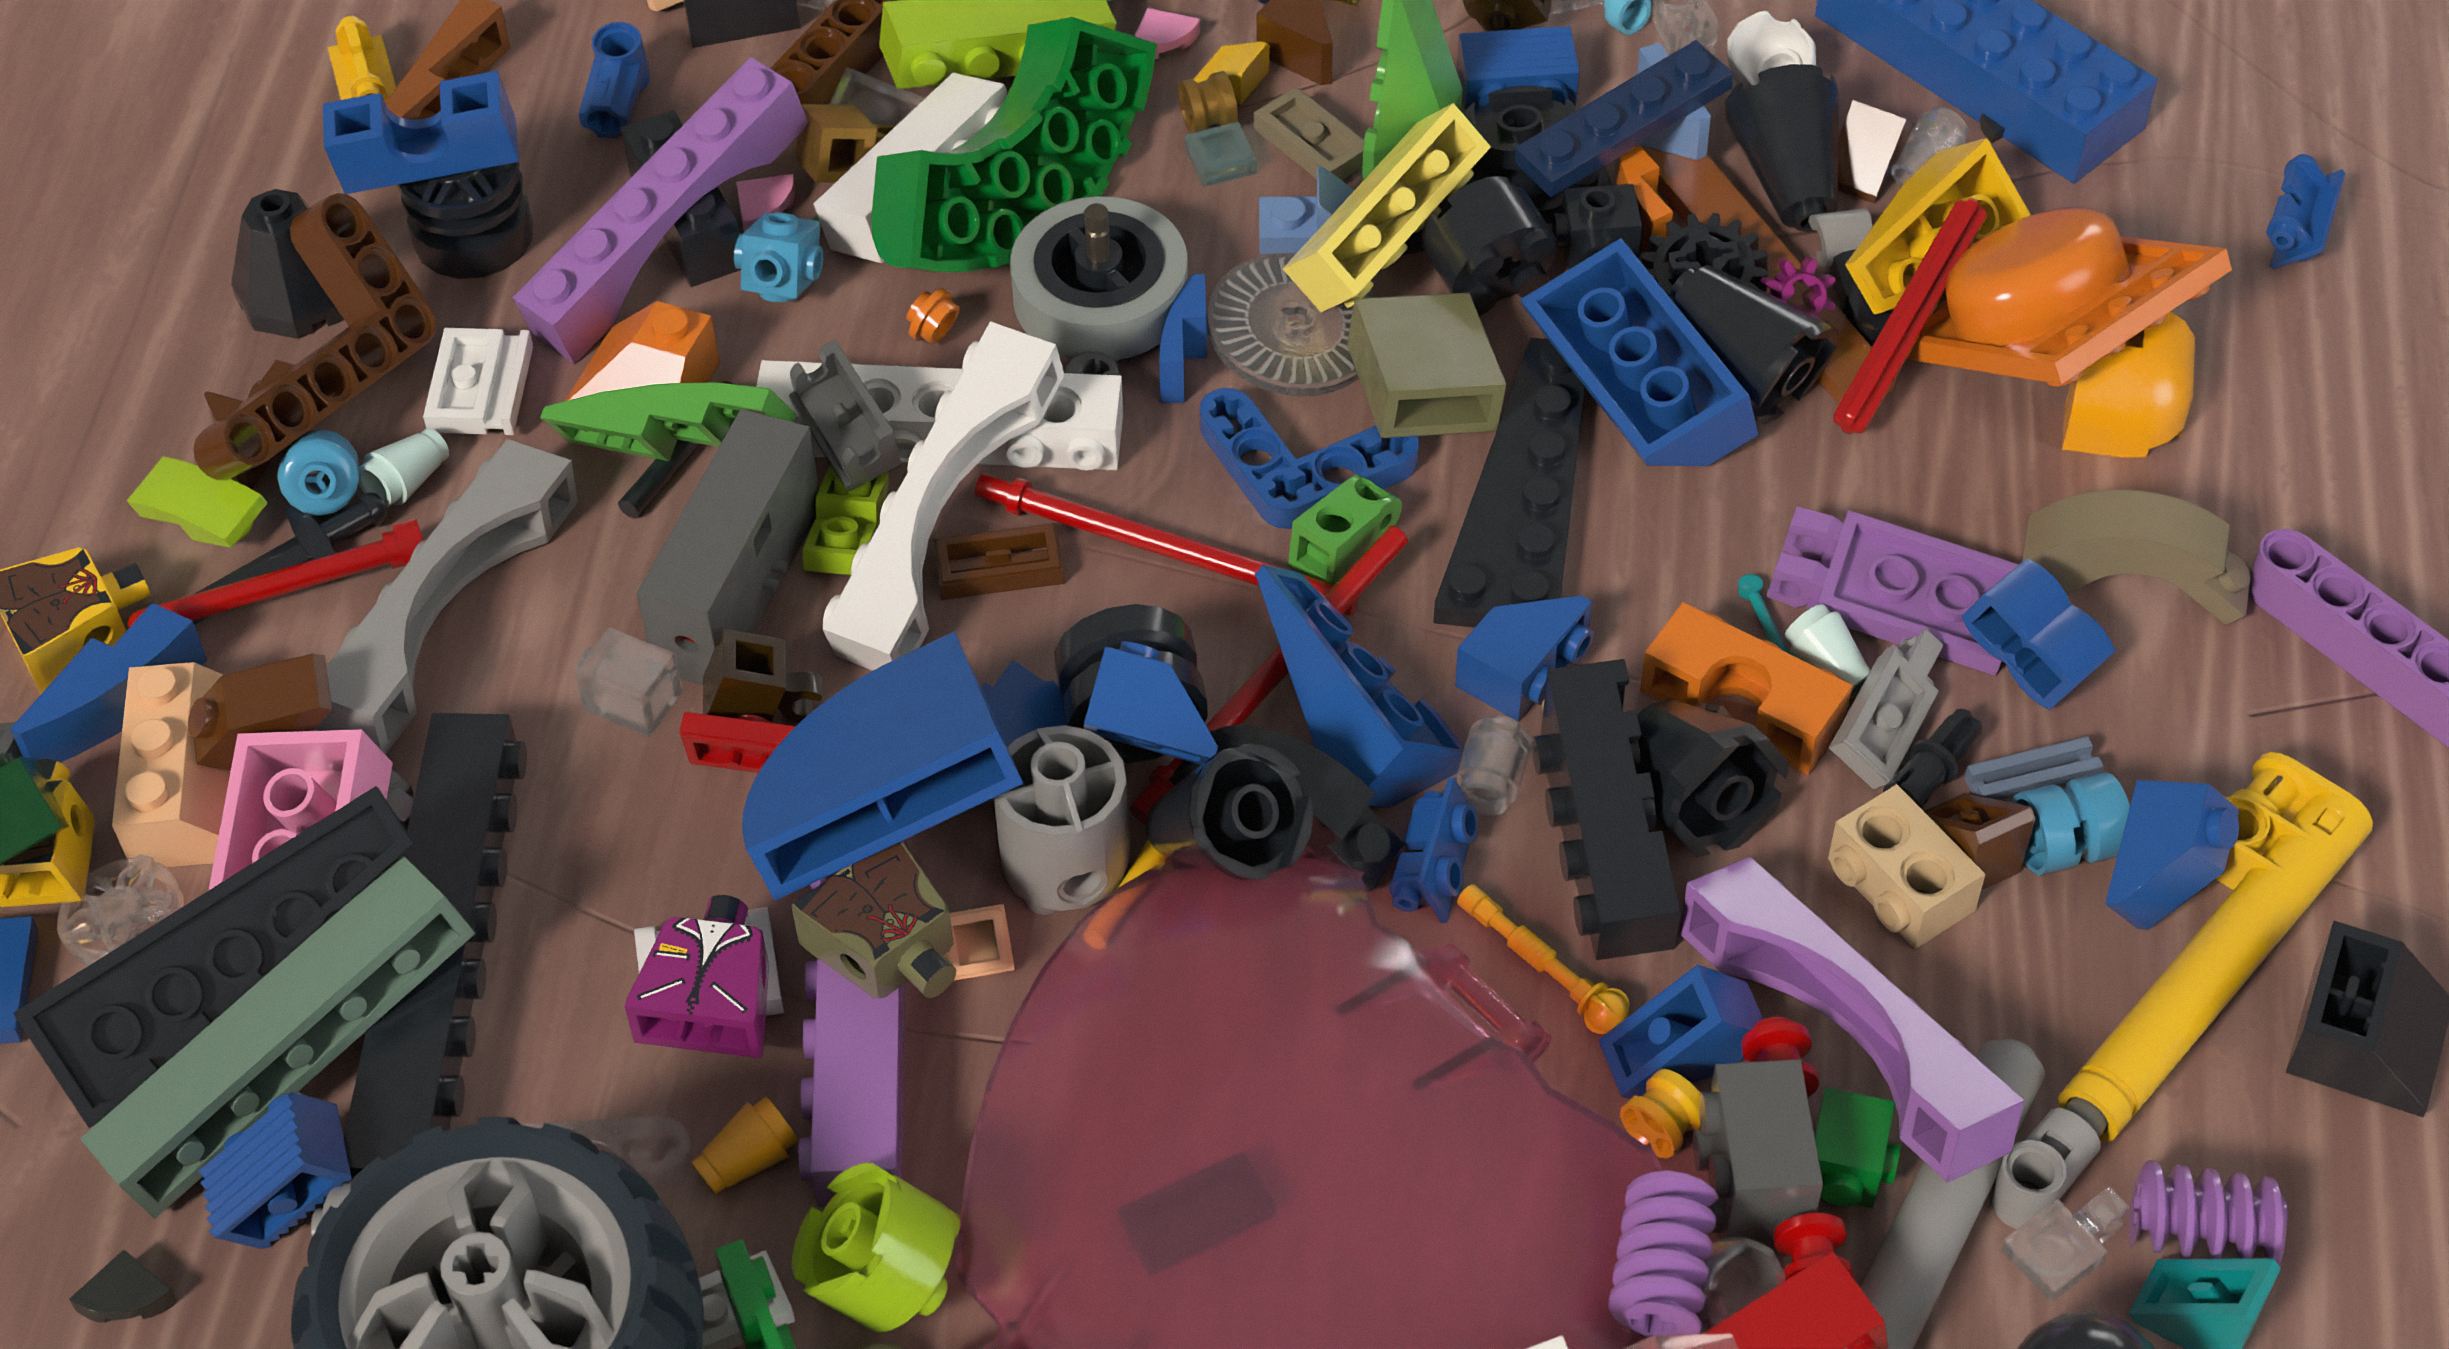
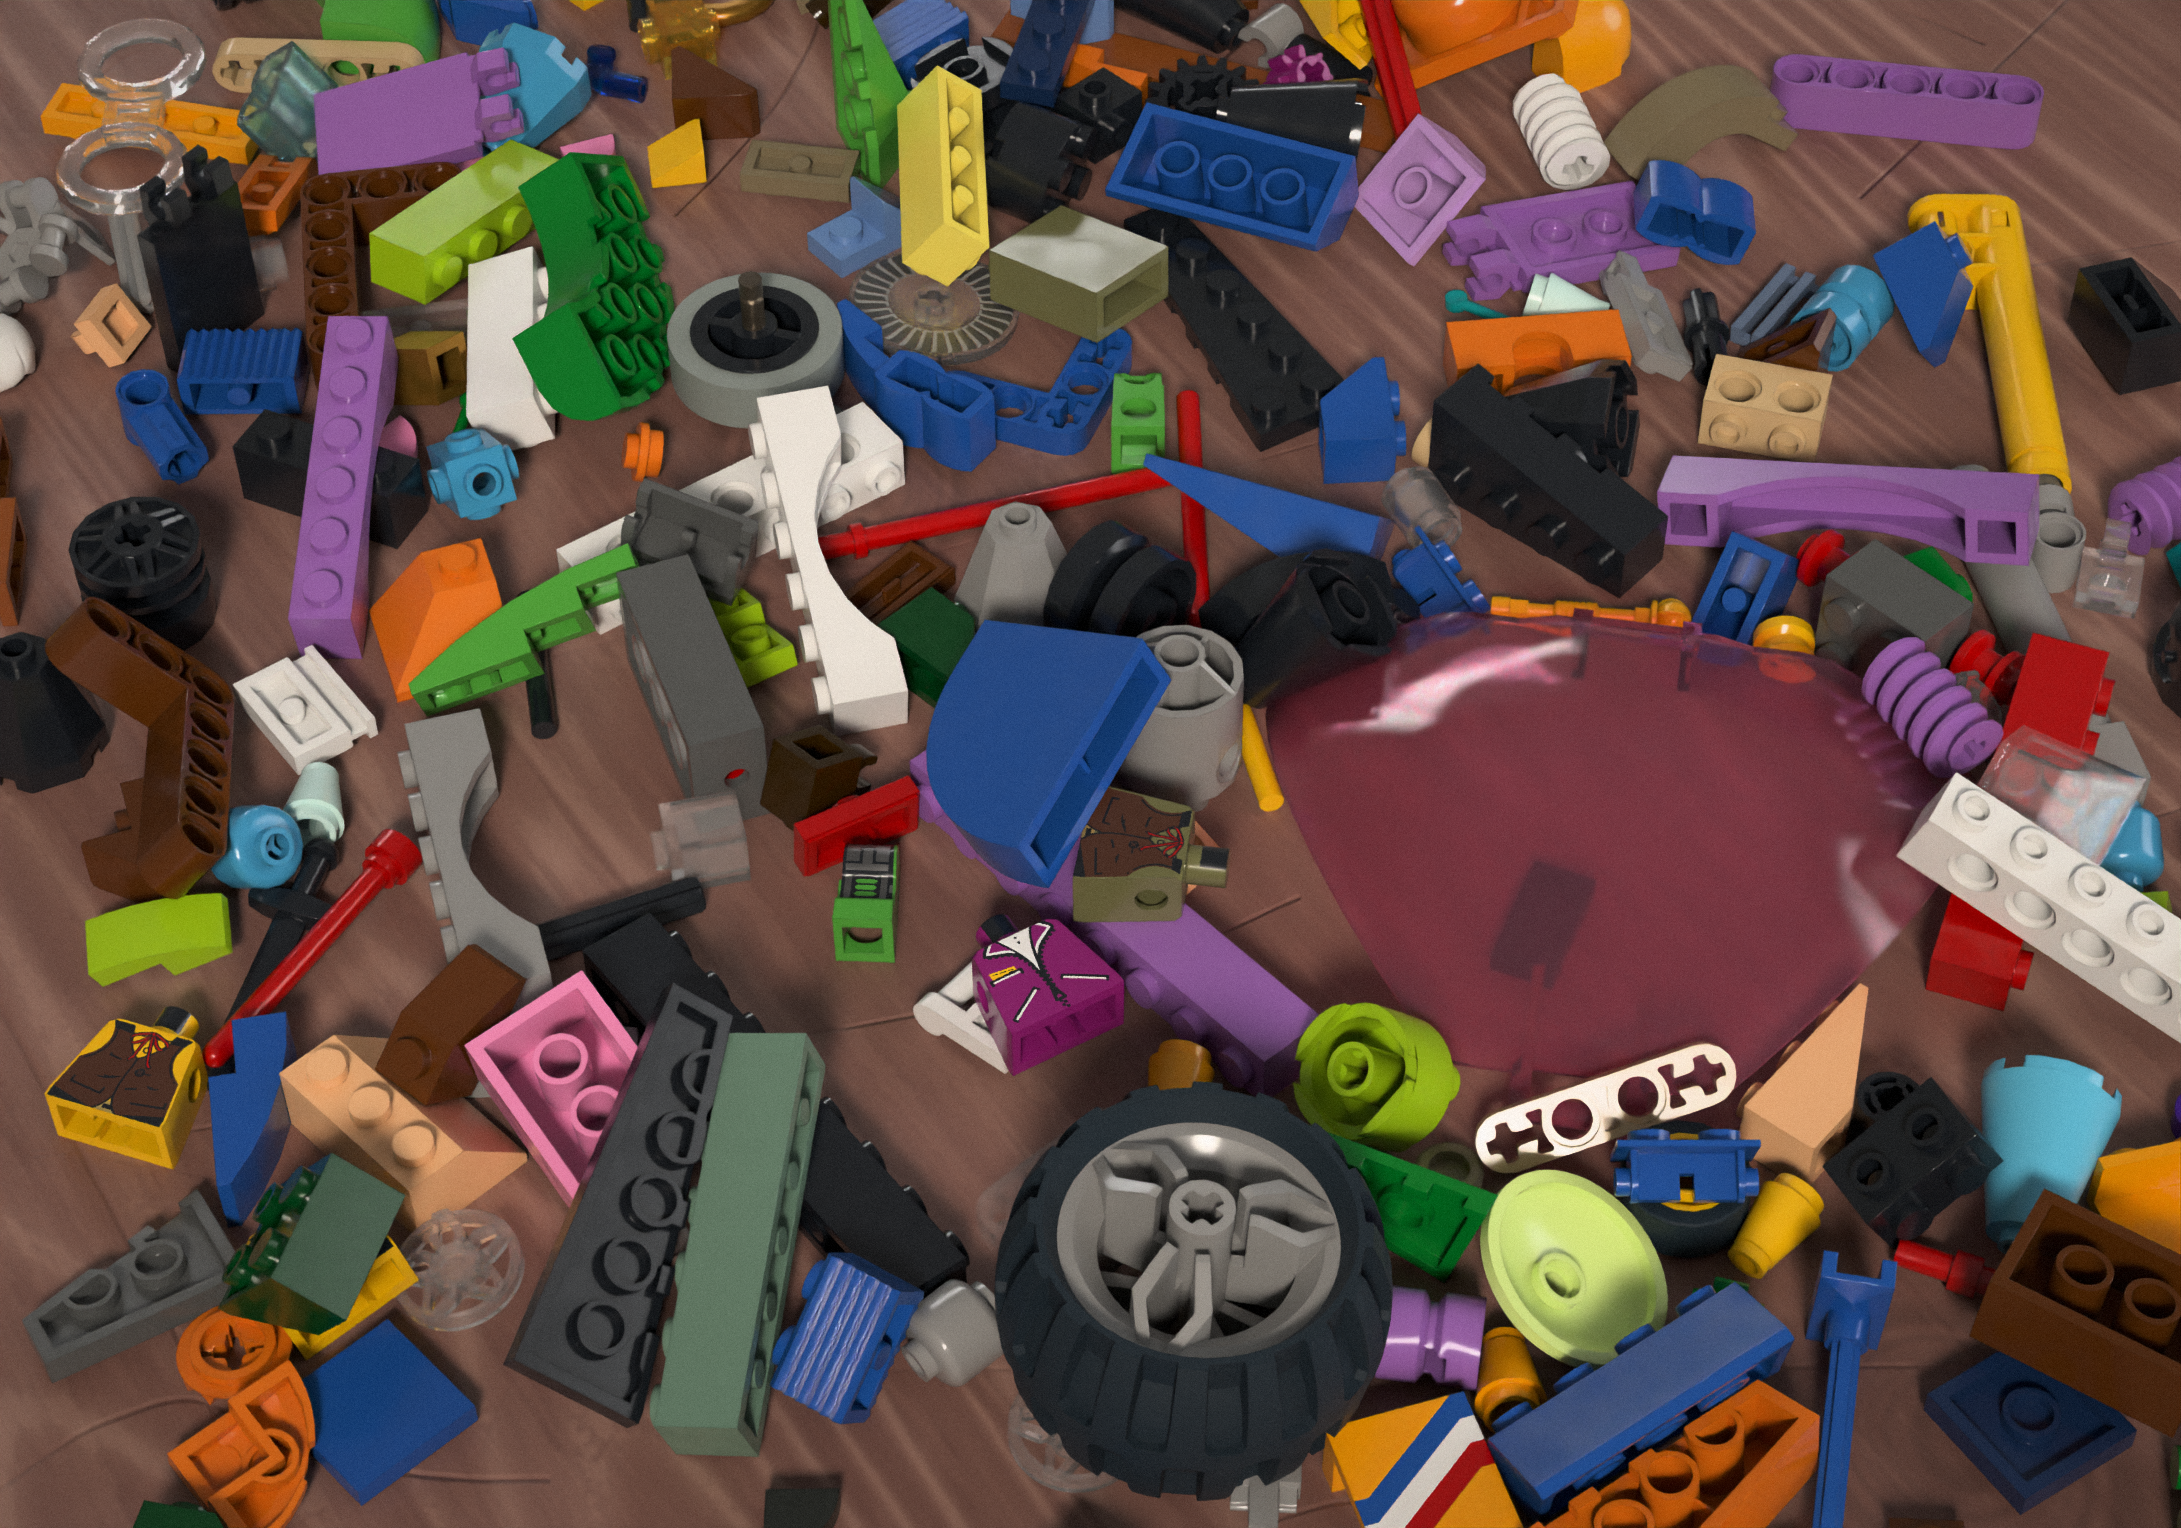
camera: 40 degrees left, 5 degrees down
blue arch [322,71,519,194] -> none
blue slope [1084,641,1218,765] -> none
pearl gold wheel [1177,71,1238,136] -> none
clear light blue tile [1185,122,1257,187] -> none
none -> blue brick [176,328,310,415]
none -> black axle [535,875,706,961]
none -> bright green leg [832,844,900,963]
none -> blue brick [874,350,996,472]
none -> dark green slope [877,587,976,709]
none -> light grey cone [954,501,1067,634]
none -> lavender slope [1354,113,1486,266]
none -> white piece [1512,73,1611,190]

